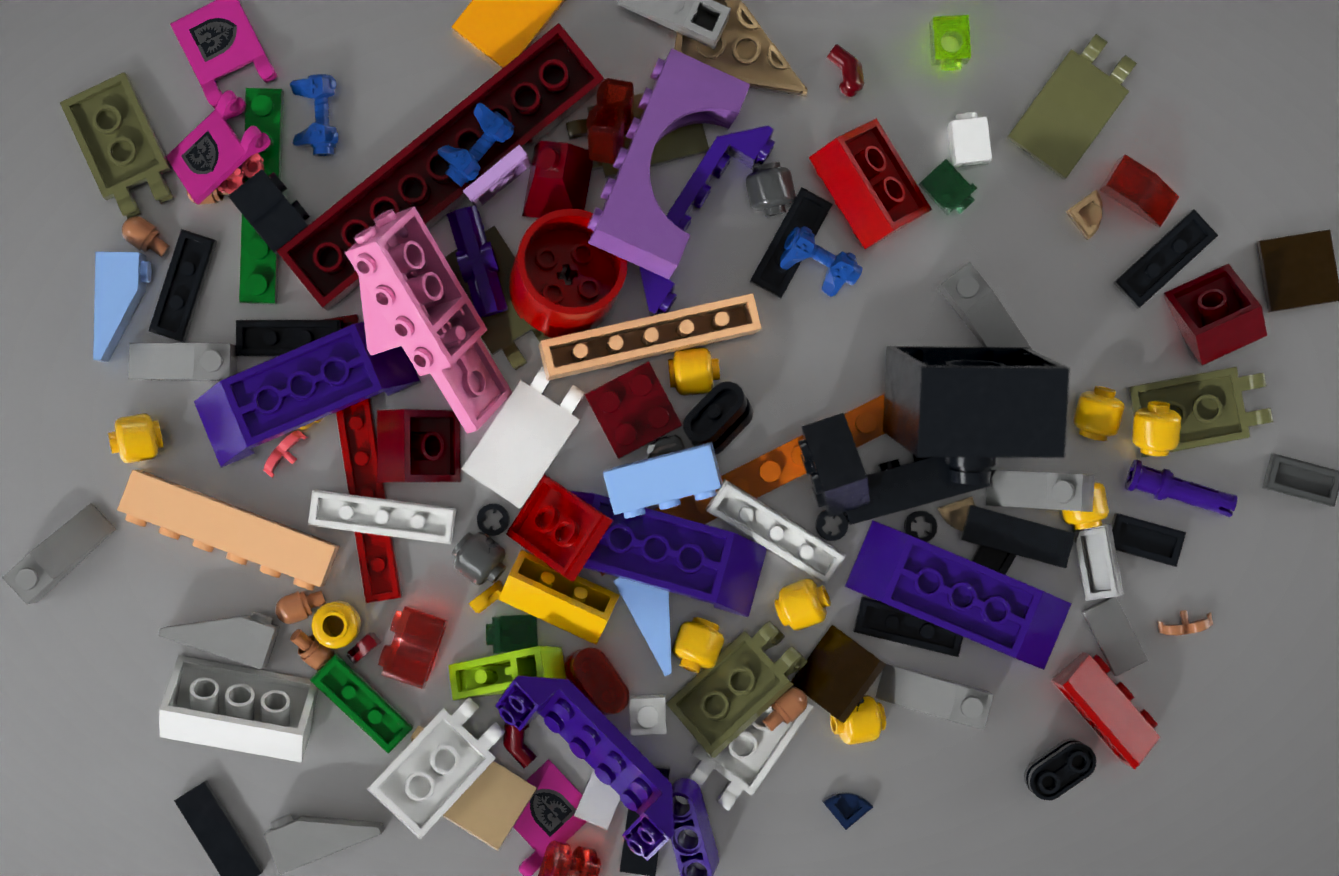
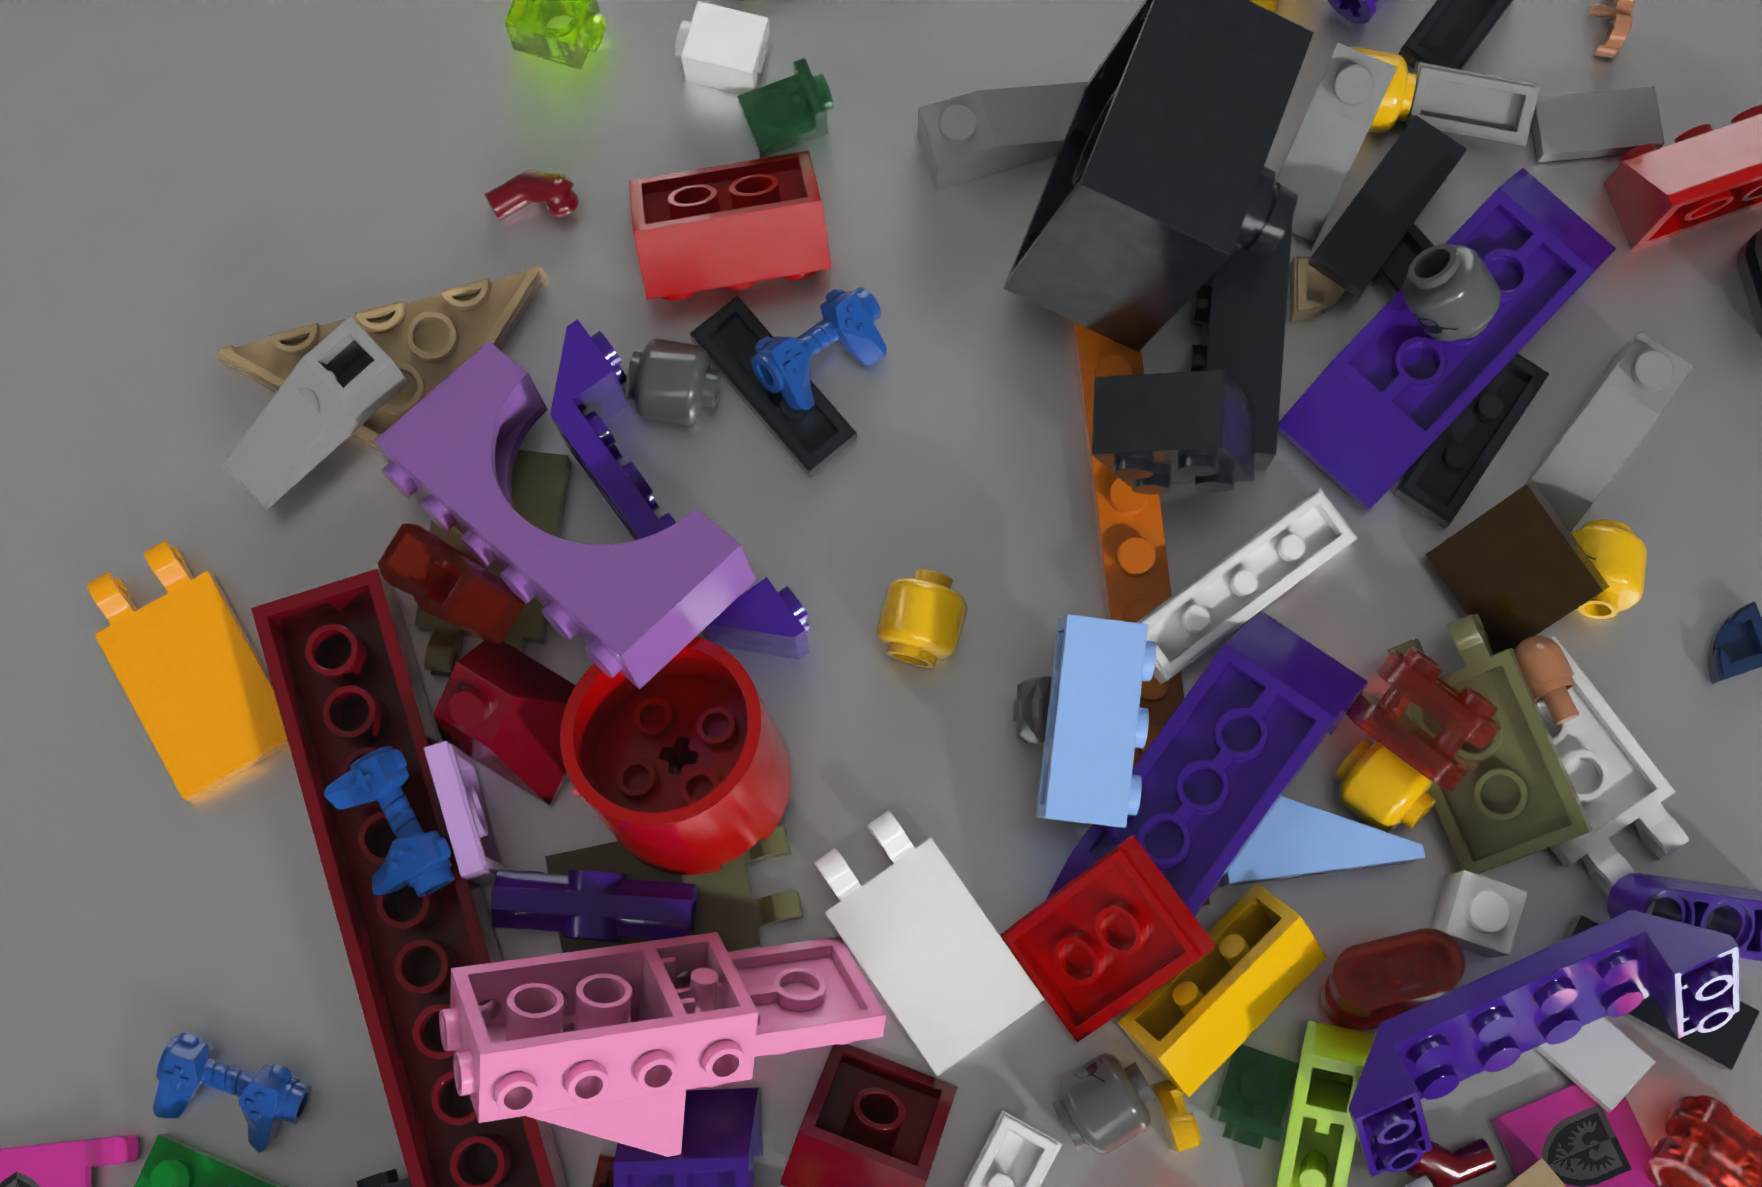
camera: 70 degrees left, 10 degrees down
black bush [477,504,510,536] -> none
light nougat brick [539,293,762,381] -> none
dark red brick [585,361,682,459] -> none
black brick [683,381,753,455] -> none
yellow head [775,579,831,631] -> none
black bush [815,510,848,541] -> none
black bush [904,511,938,542] -> none
none -> clear red brick [1346,647,1502,791]
none -> dark grey head [1402,244,1501,341]

